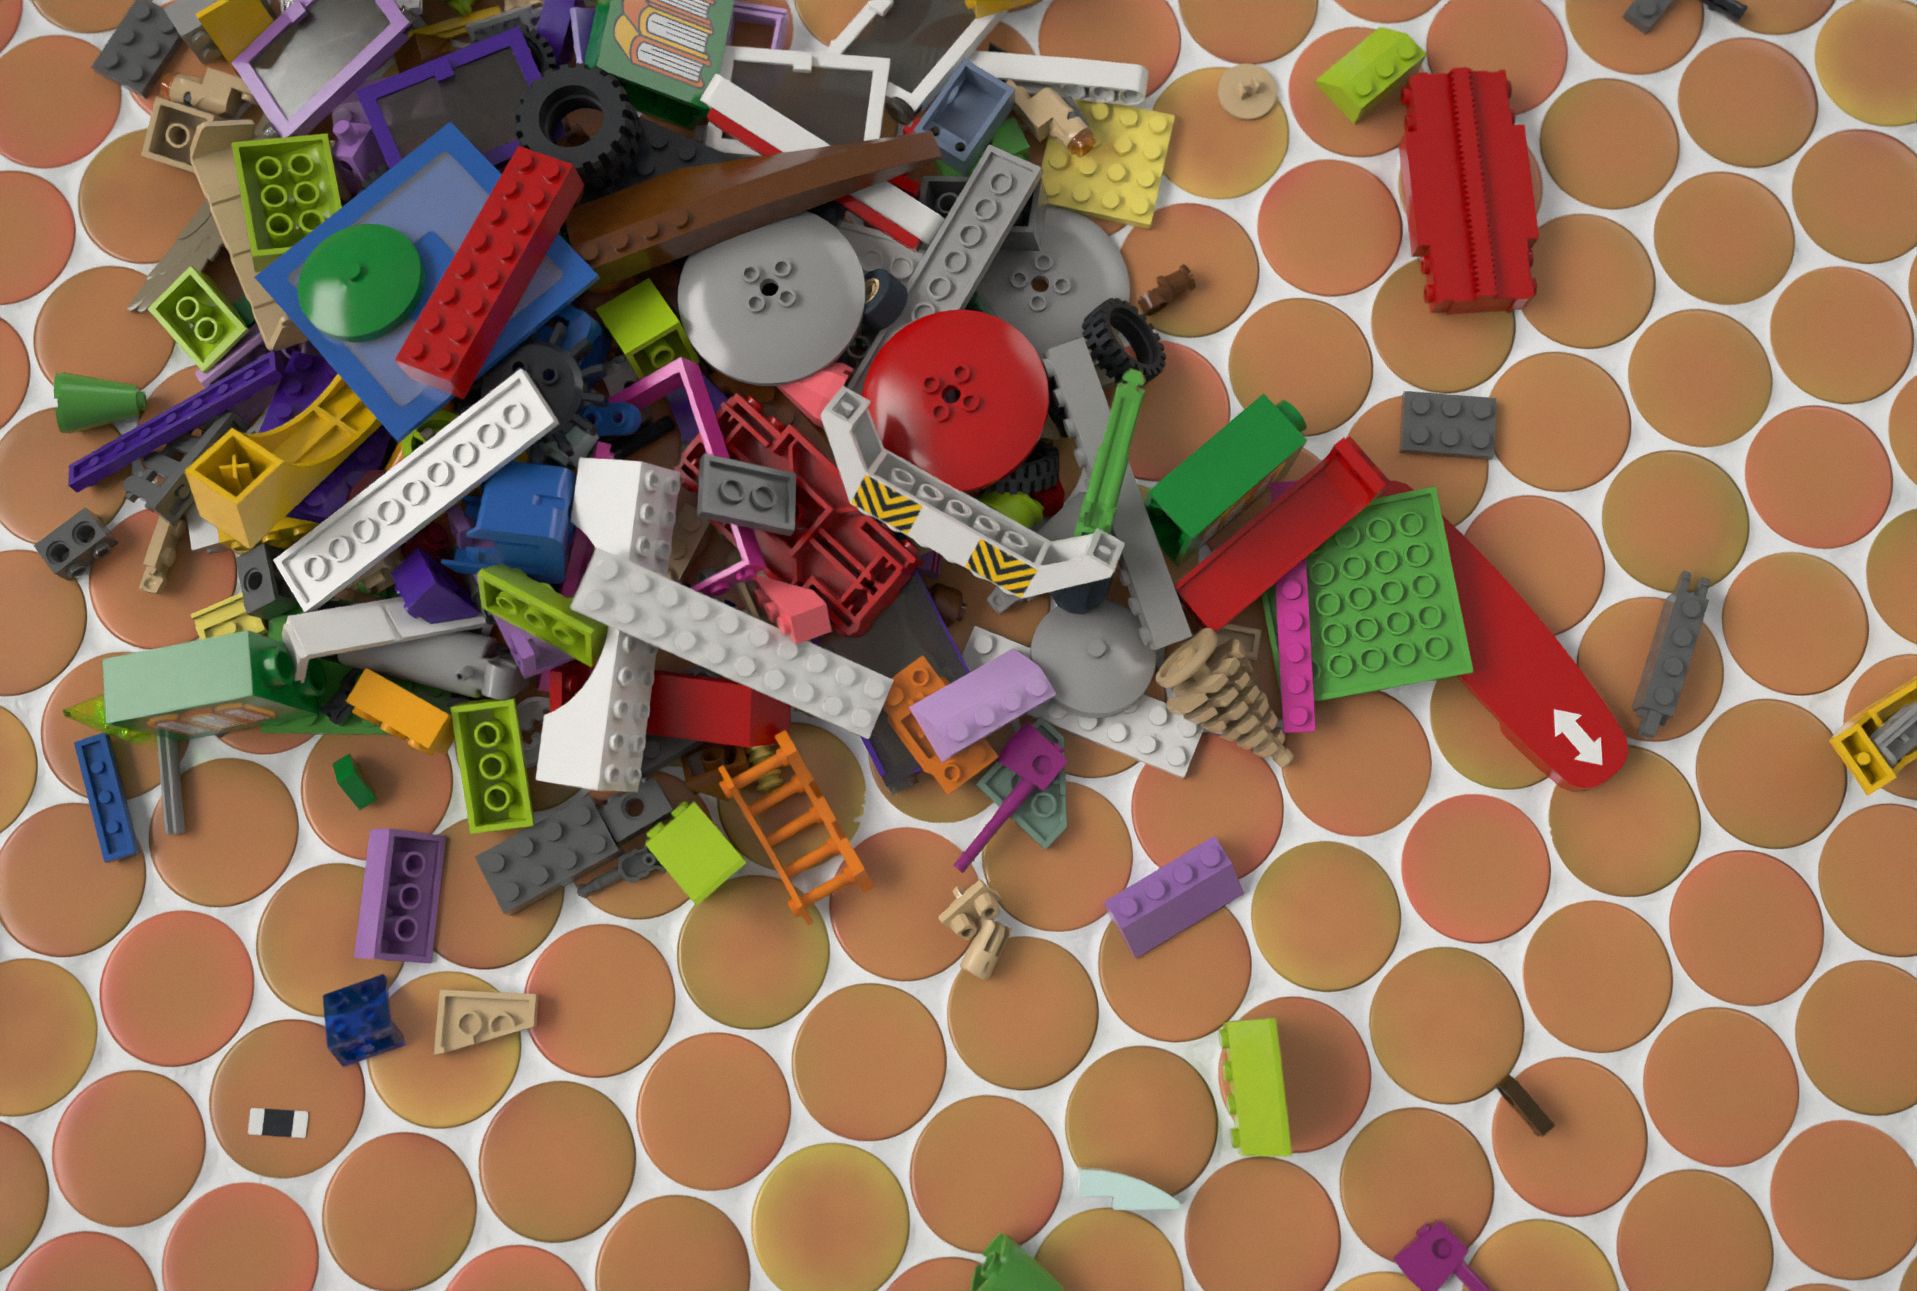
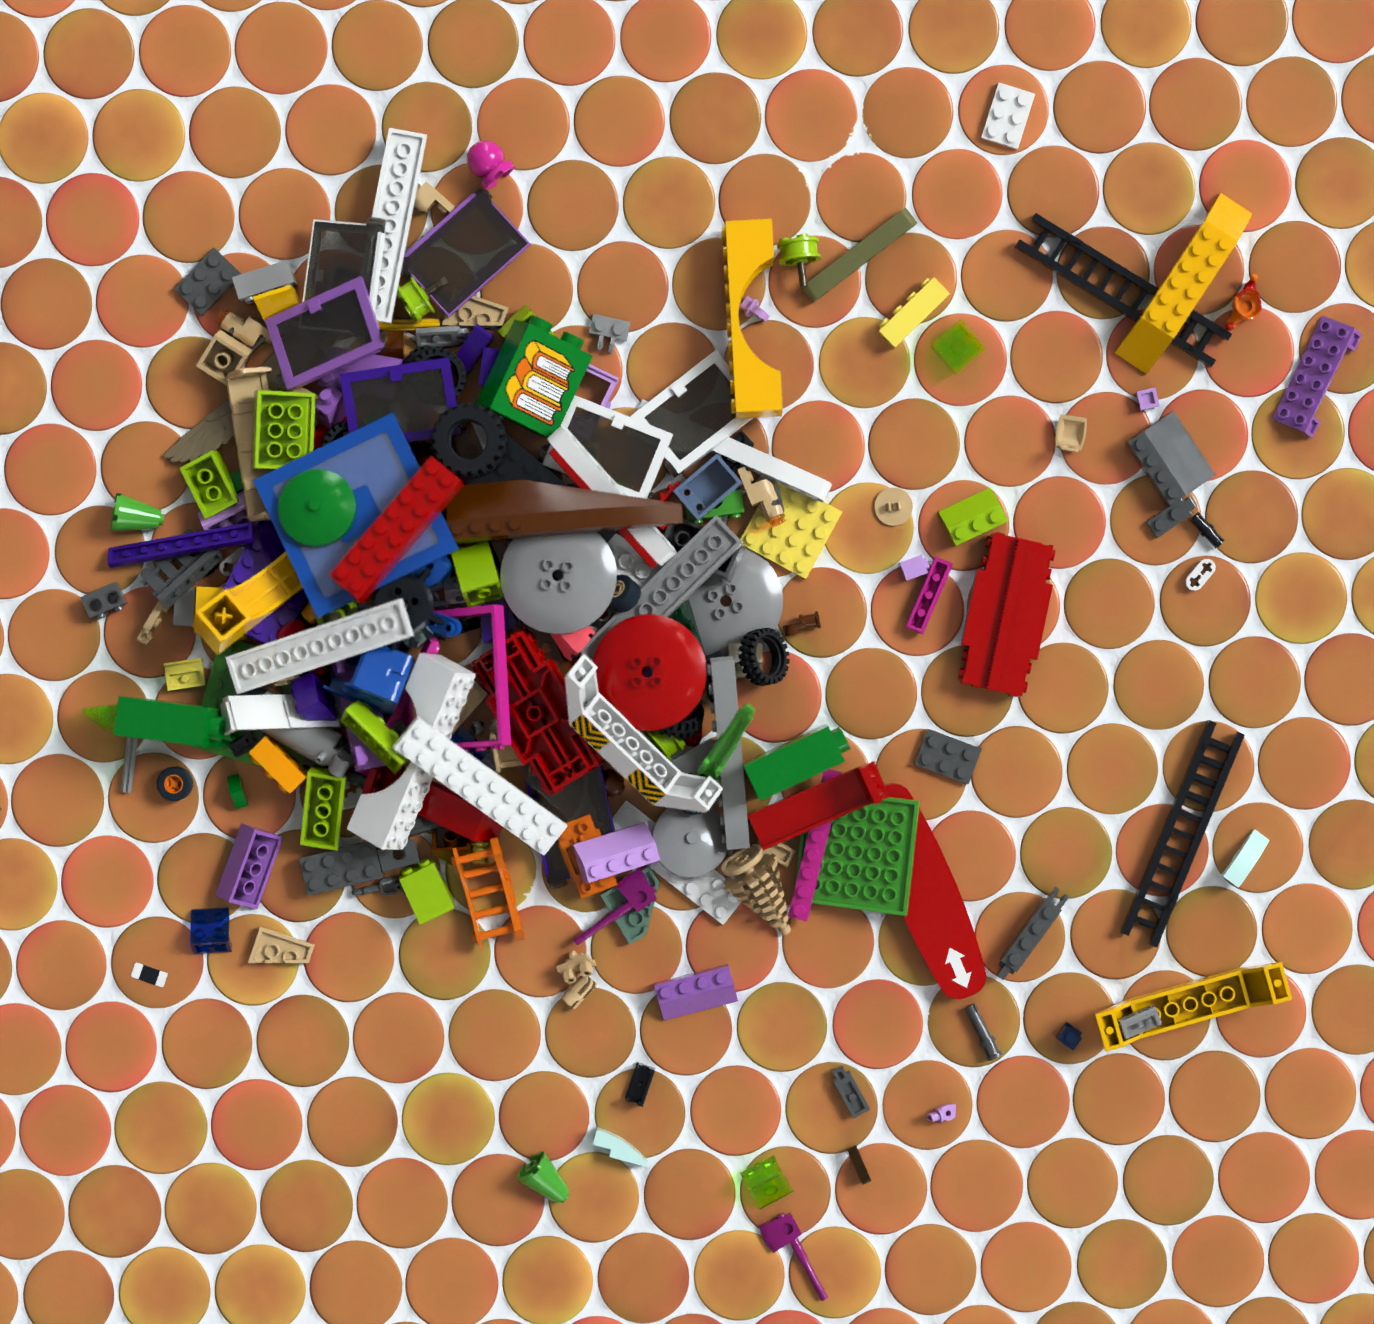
camera: 15 degrees right, 10 degrees up
blue plate [74,732,140,863] -> none
dark grey brick [236,543,298,620] -> none
dark grey plate [697,454,796,536] -> none
coral slope [752,576,832,645] -> none
lime slope [1219,1018,1292,1157] -> none
none -> black wheel [157,766,193,801]
none -> dark grey pin [344,770,369,788]
none -> black hinge [625,1062,655,1107]
none -> clear neon green slope [740,1155,794,1209]
none -> dark grey hinge [832,1066,870,1119]
none -> lavender brick [899,555,930,581]
none -> dark pink brick [905,556,953,635]
none -> lavender piece [926,1103,956,1123]
none -> dark grey pin [964,1003,1003,1061]
none -> dark blue brick [1055,1021,1082,1050]
none -> black ladder [1120,720,1245,947]
none -> white beam [1185,559,1216,591]

